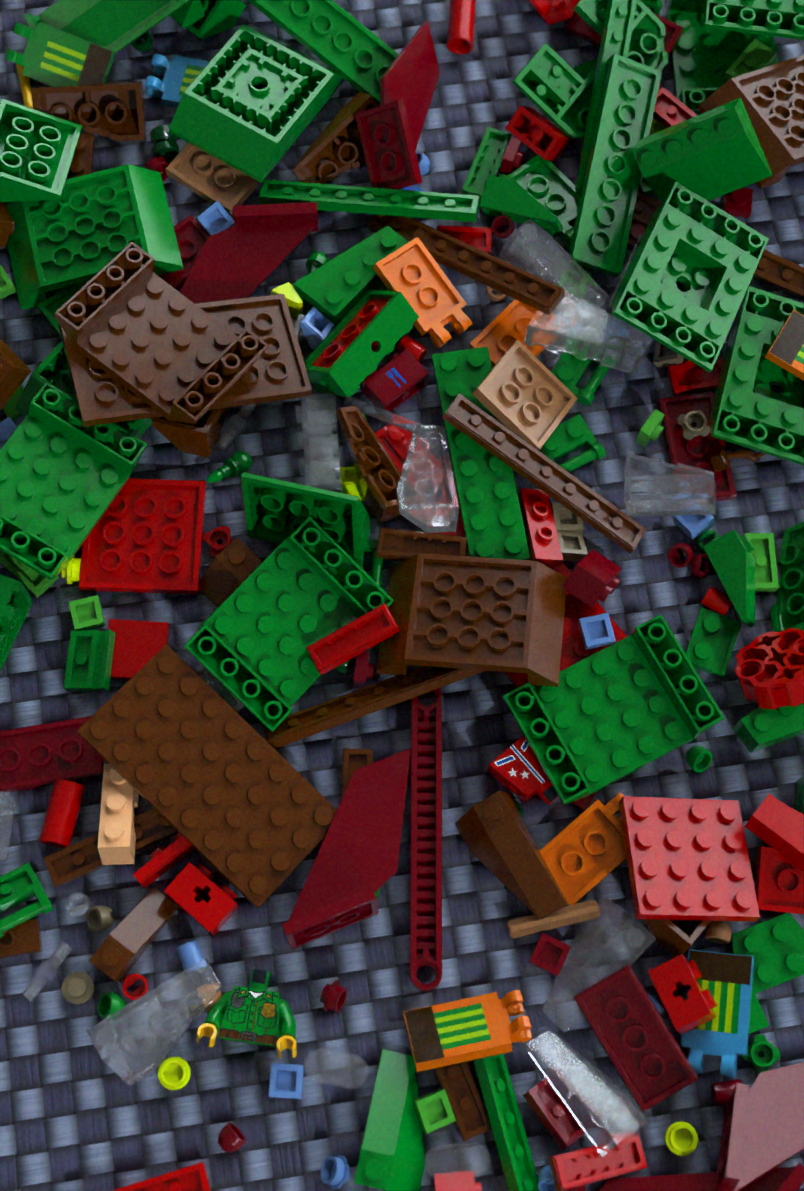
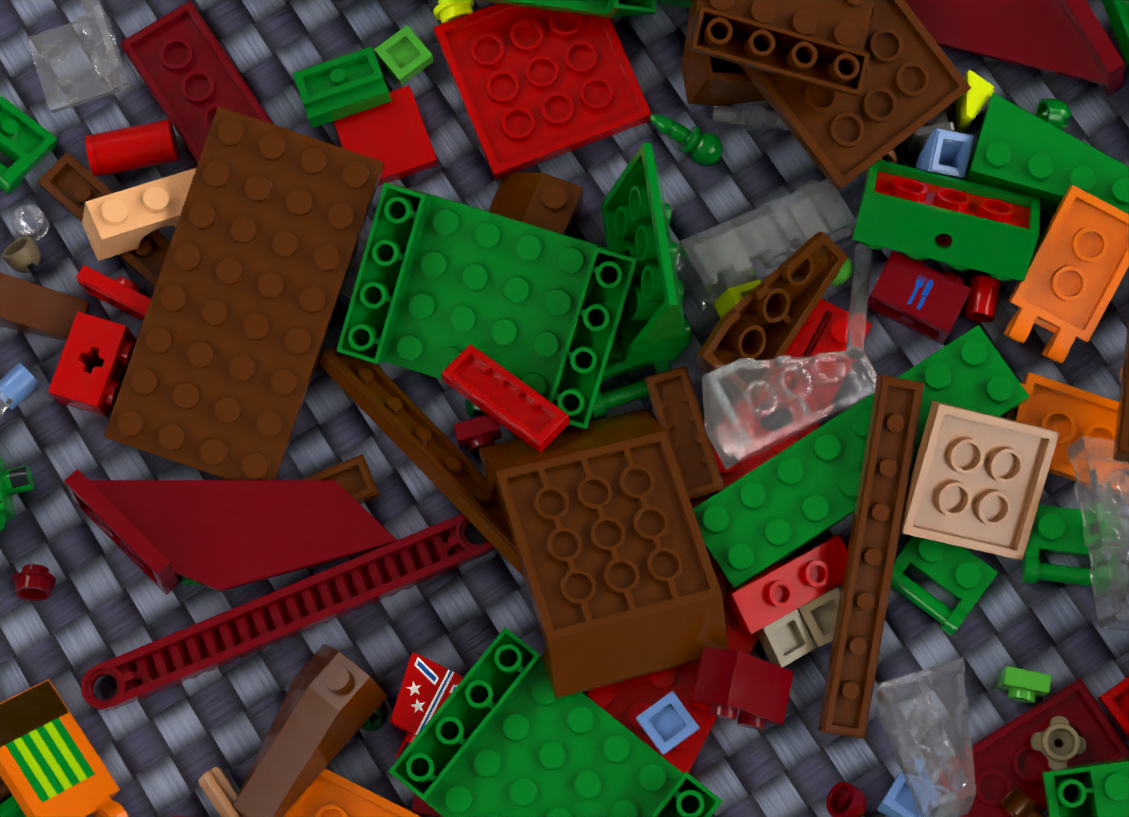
camera: 75 degrees right, 5 degrees up
red plate [203,526,234,558] -> none

